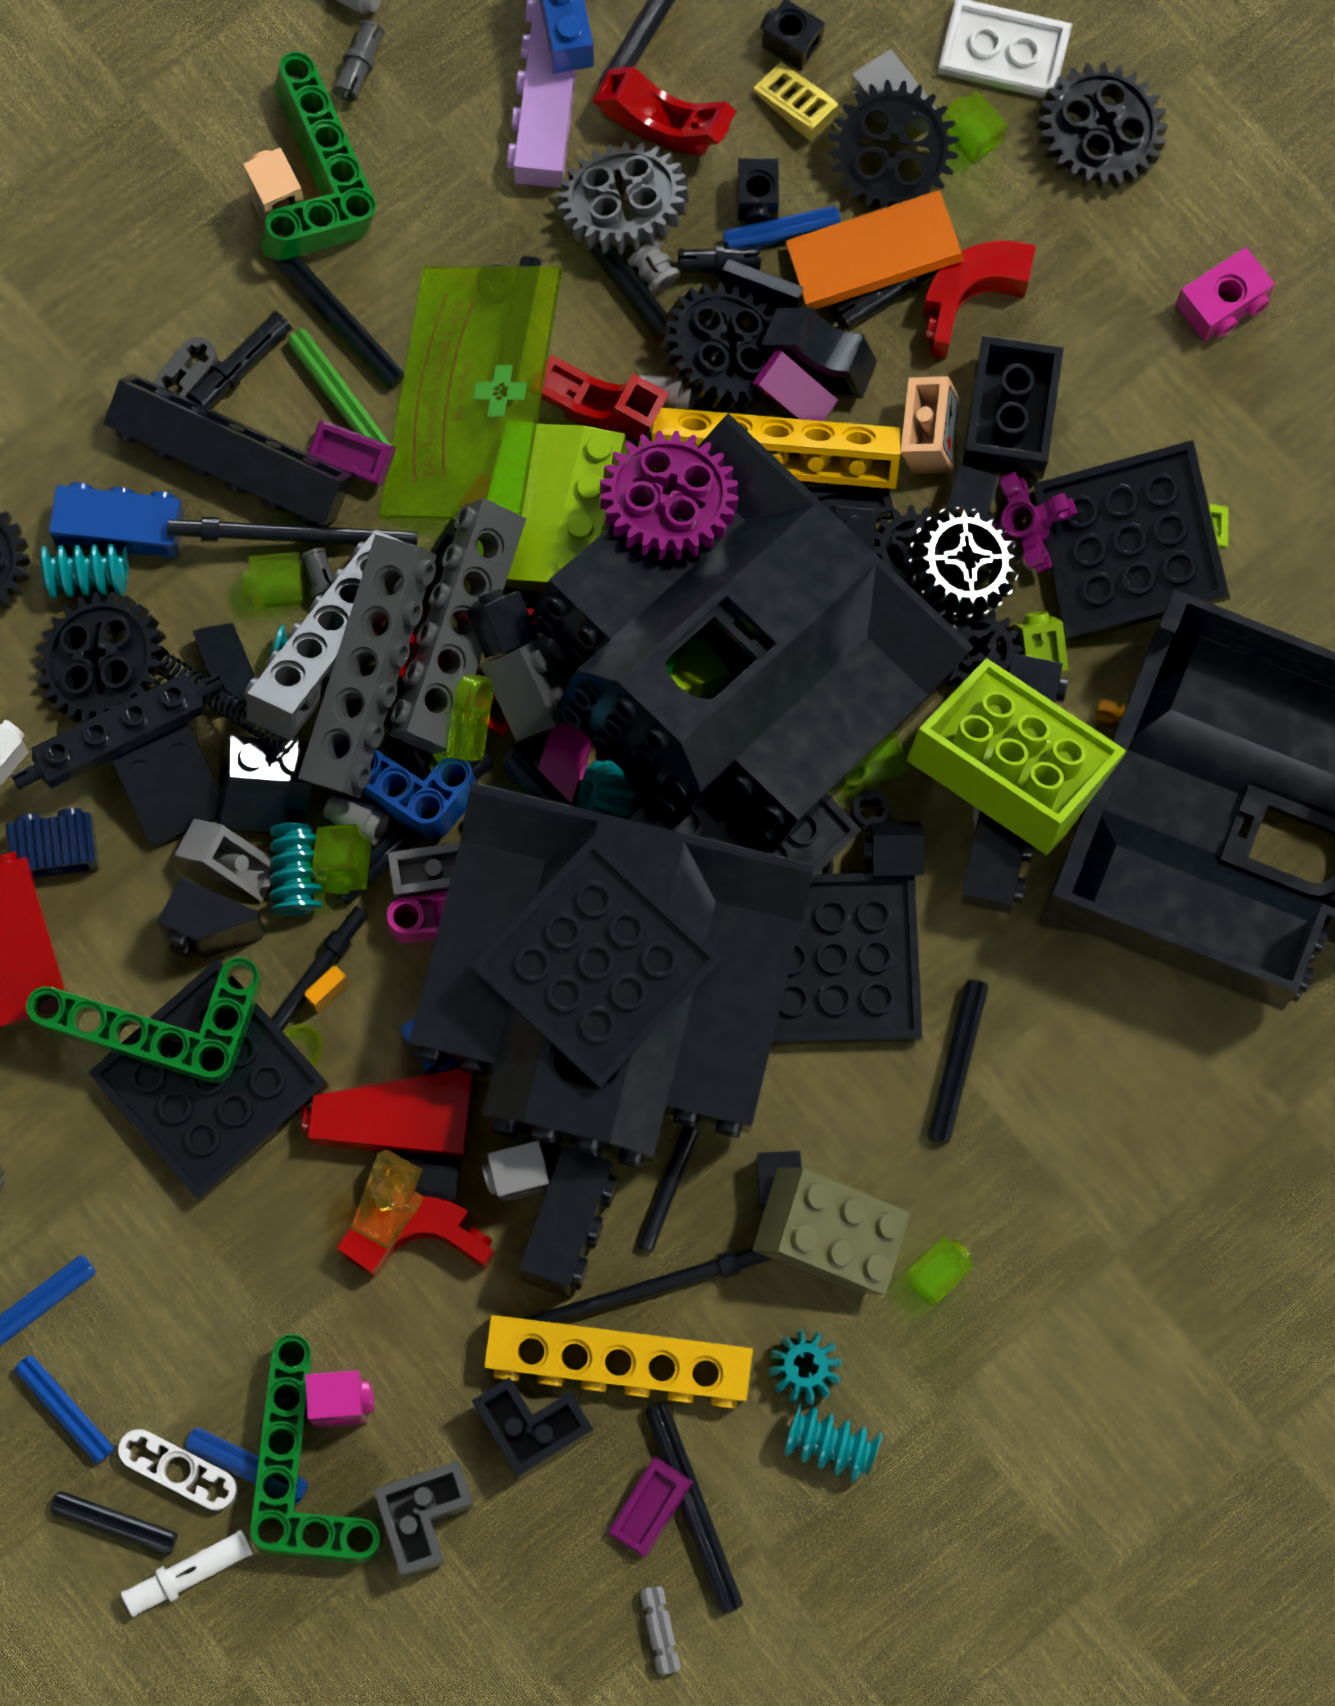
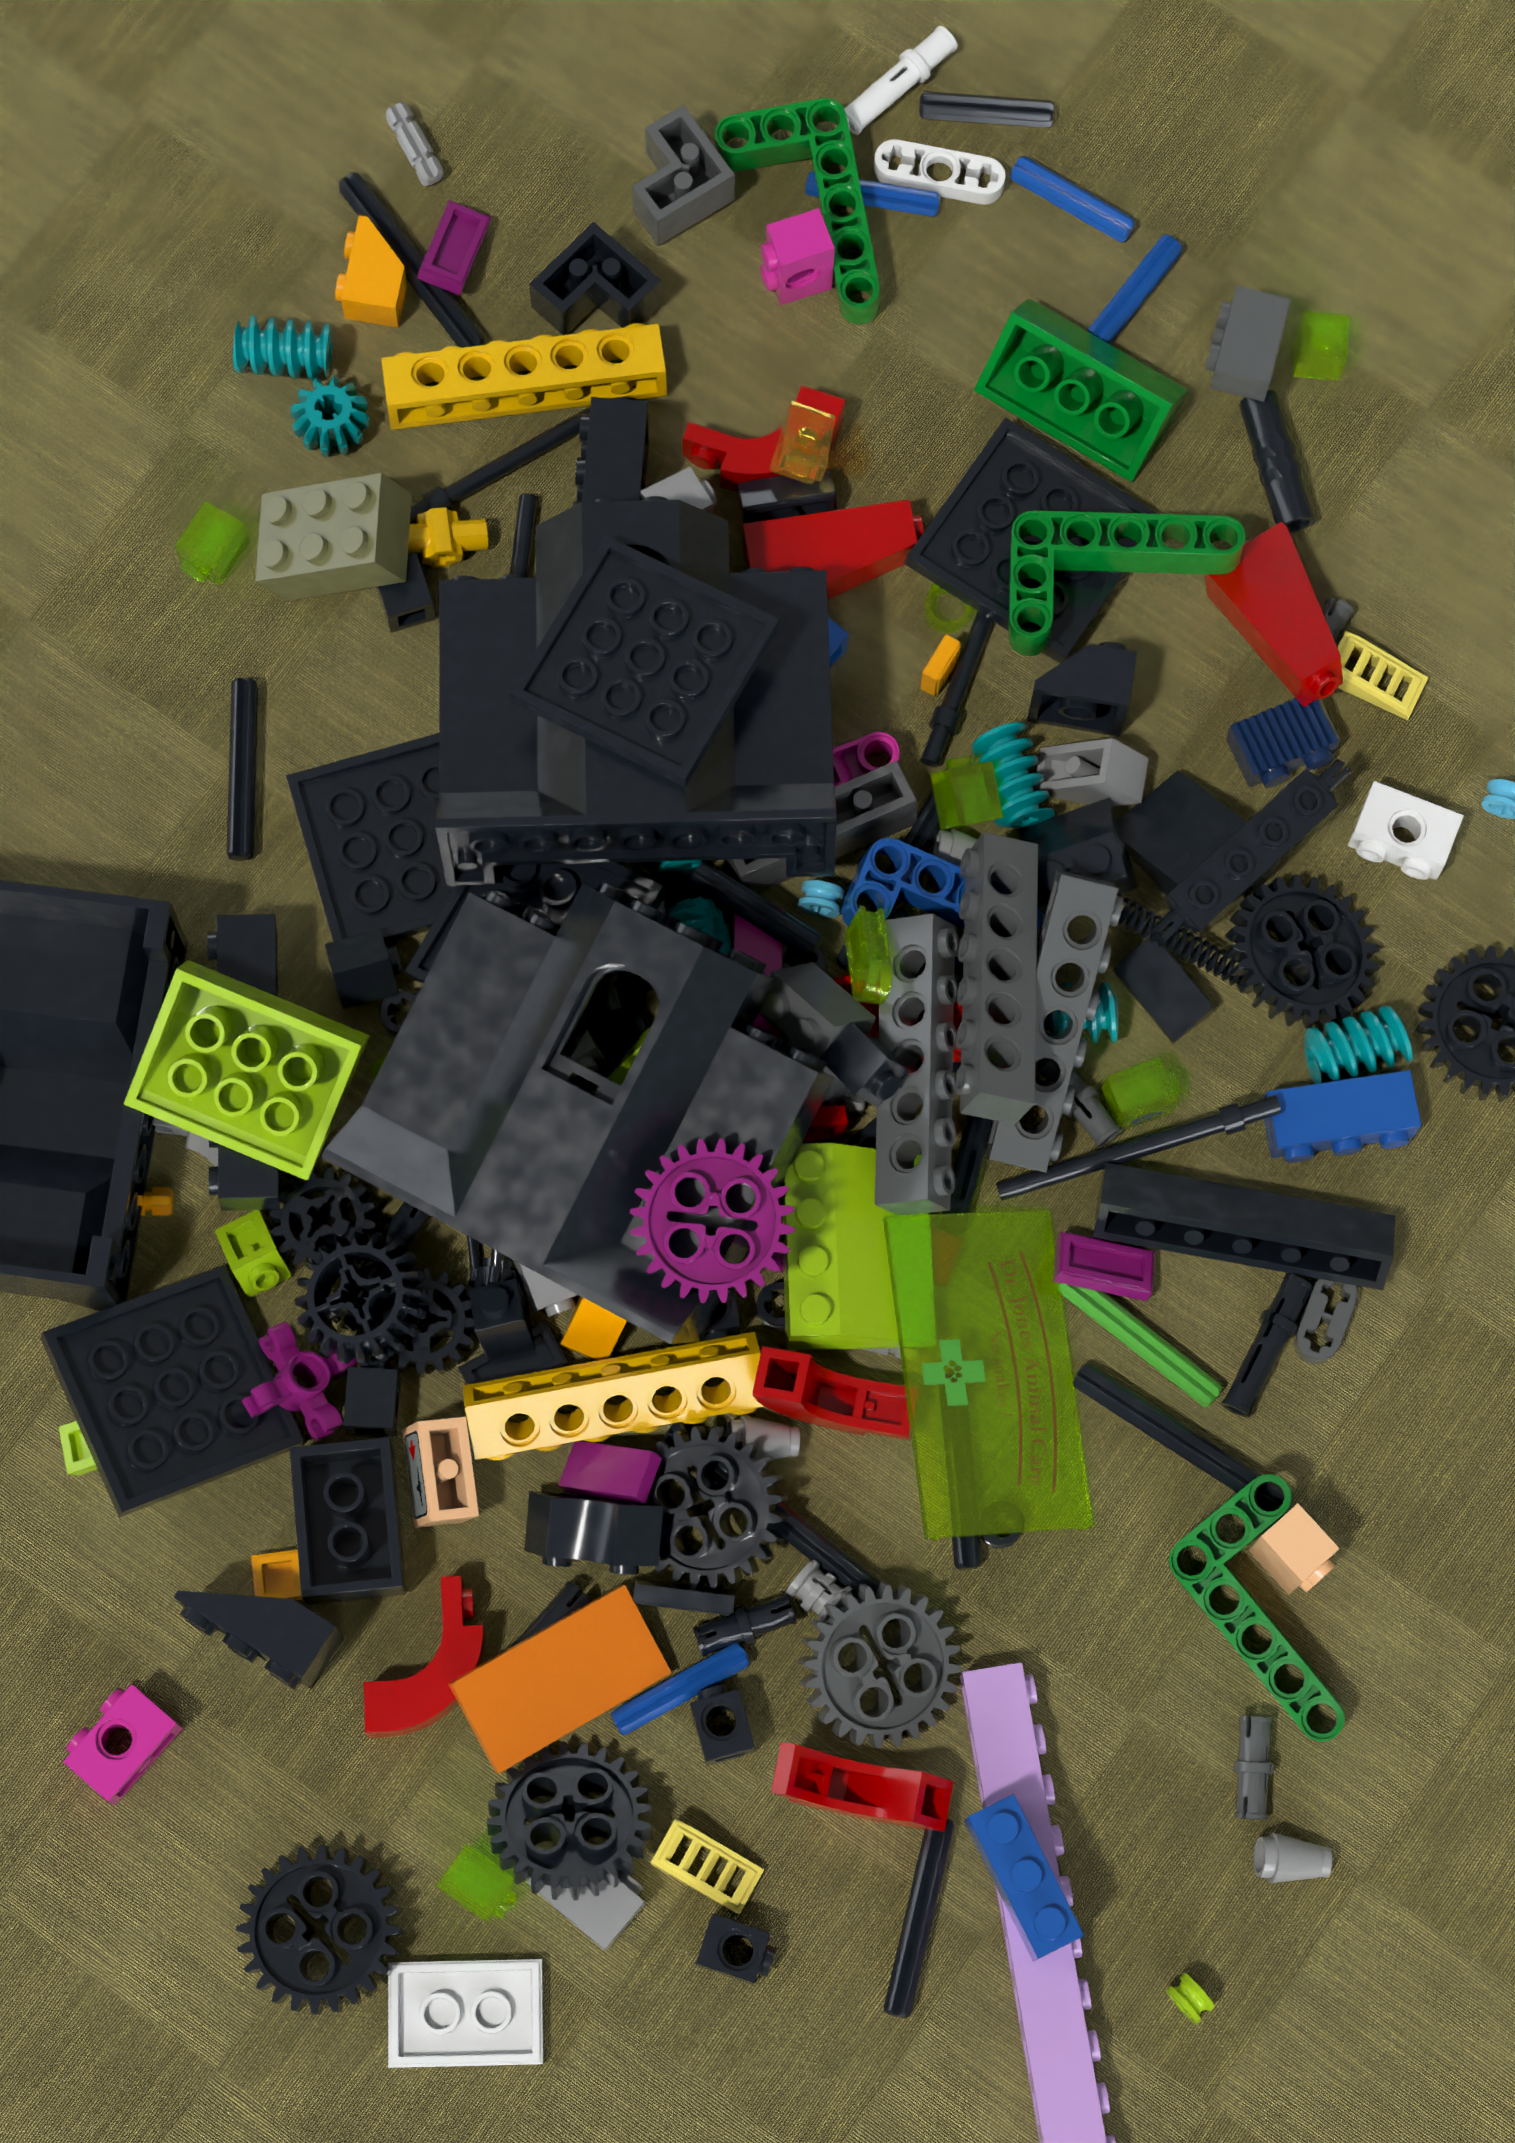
camera: 165 degrees right, 0 degrees up
none -> black slope [174,1591,344,1690]
none -> light orange tile [251,1550,304,1602]
none -> light orange slope [335,215,408,328]
none -> yellow axle [408,508,488,568]
none -> green slope [973,298,1188,482]

